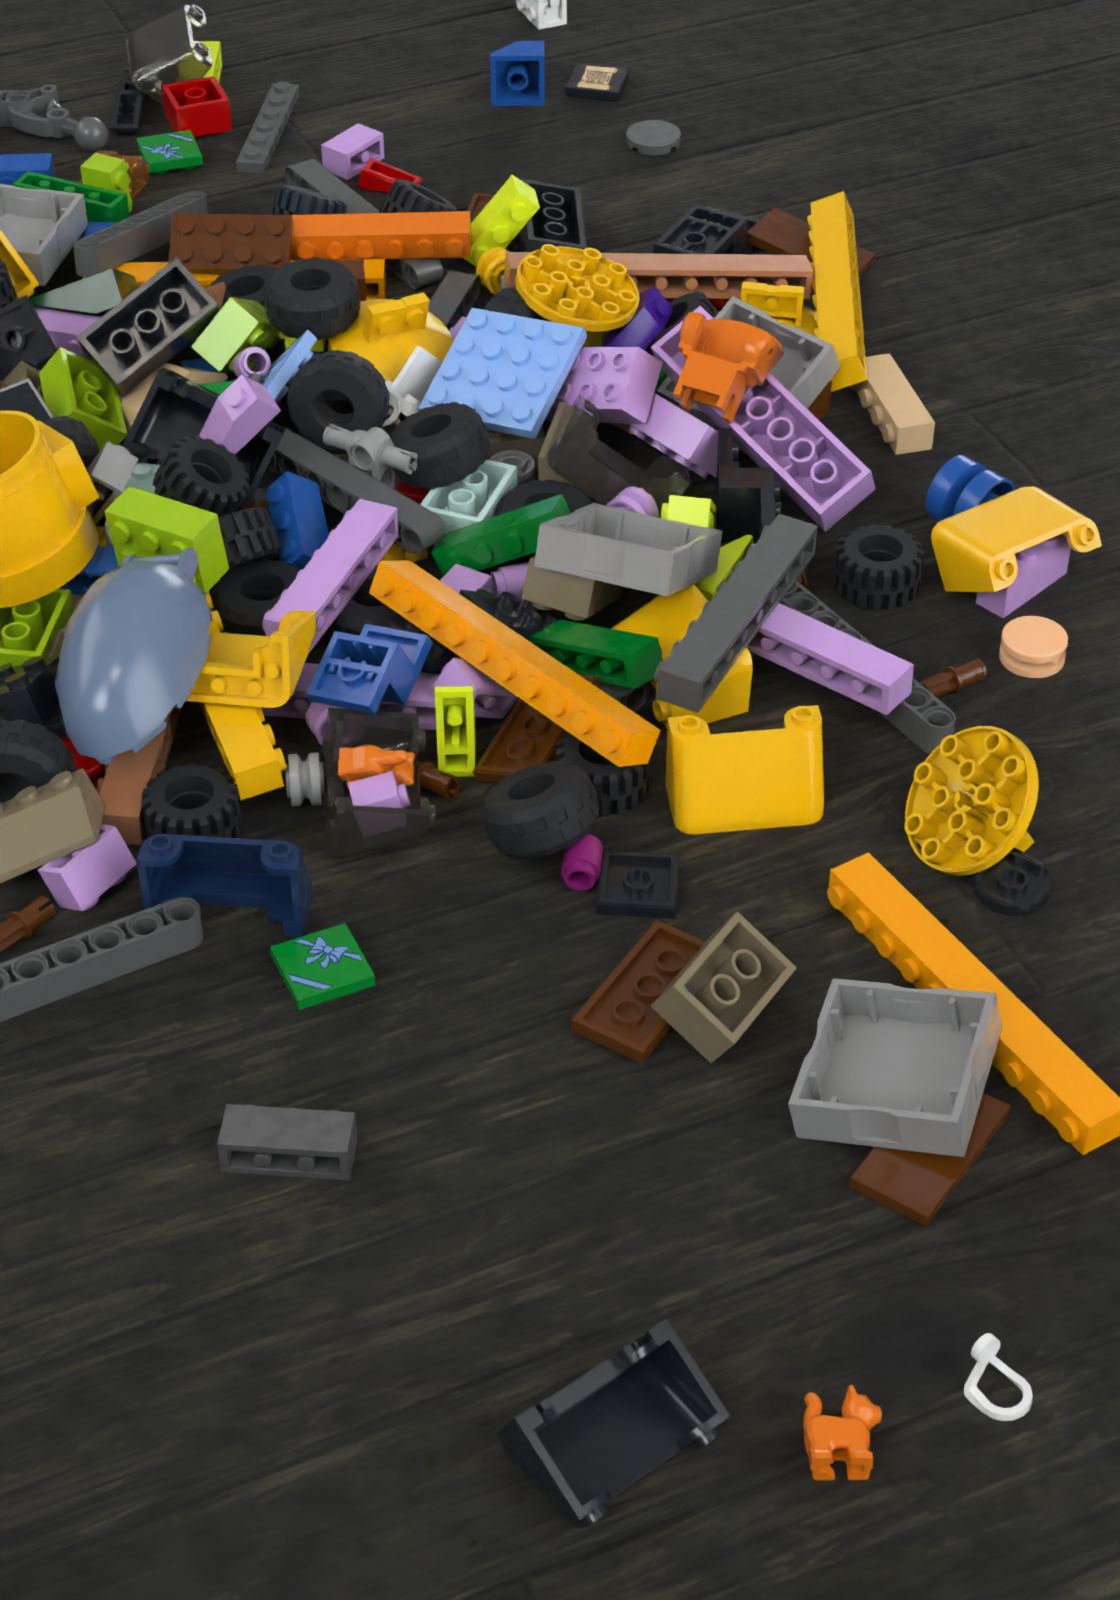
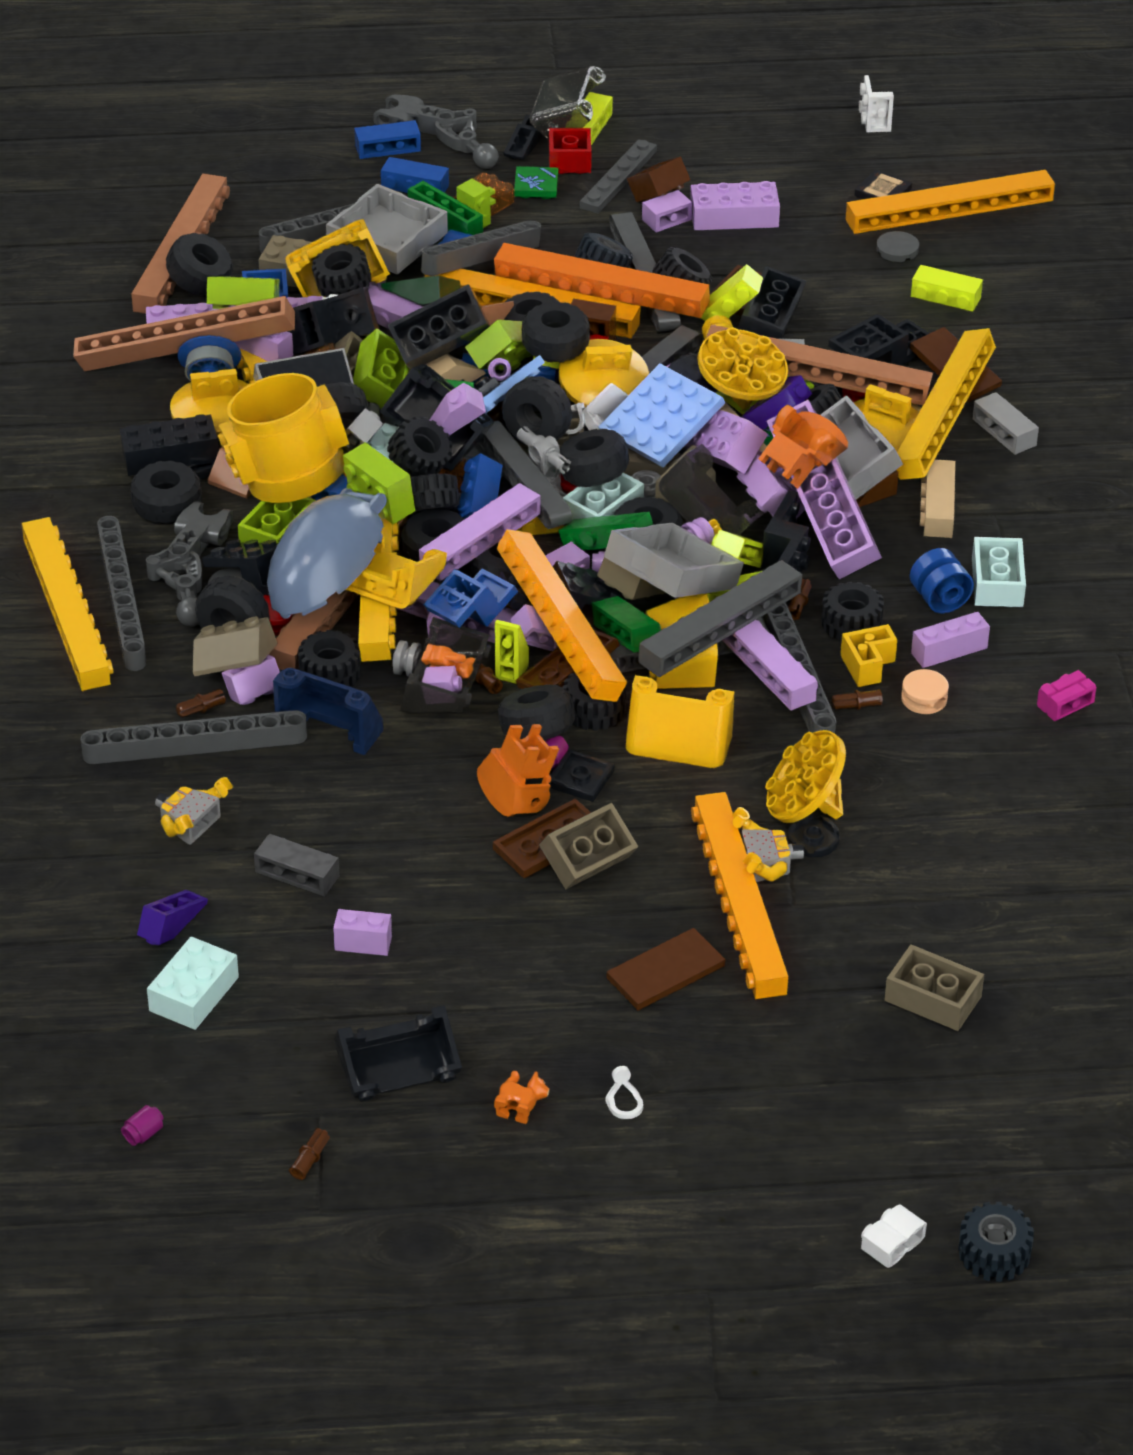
camera: 20 degrees right, 0 degrees up
reddish brown plate [169,213,293,275] -> none
green tile [270,923,376,1010] -> none
red slope [357,158,422,193] -> none
blue slope [490,41,545,106] -> none
light grey tile [788,978,1002,1157] -> none
yellow windscreen [931,486,1102,592] -> none
none -> dark purple slope [137,890,208,945]
none -> light aqua brick [147,937,239,1030]
none -> torso [155,777,233,845]
none -> lavender brick [334,909,392,956]
none -> orange piece [477,724,559,817]
none -> reddish brown brick [627,156,691,202]
none -> lavender brick [690,181,780,230]
none -> torso [732,807,804,882]
none -> yellow brick [841,624,897,687]
none -> light orange brick [846,170,1055,234]
none -> neon yellow brick [911,265,983,312]
none -> light aqua brick [972,537,1026,607]
none -> light grey brick [973,392,1039,455]

